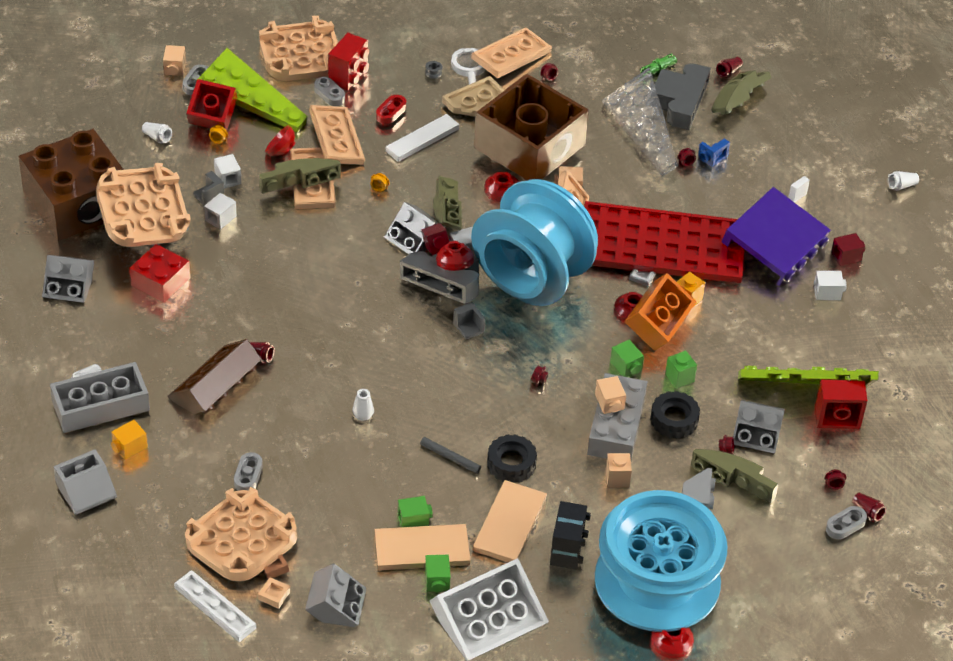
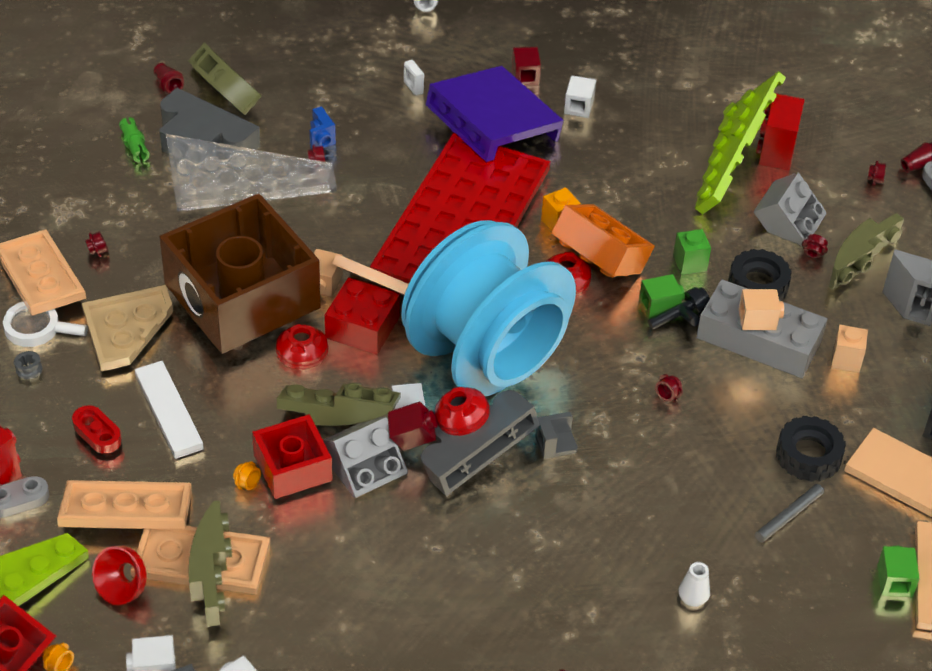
camera: 75 degrees left, 0 degrees up
none -> red brick [252,414,332,499]
none -> black piece [647,287,710,330]

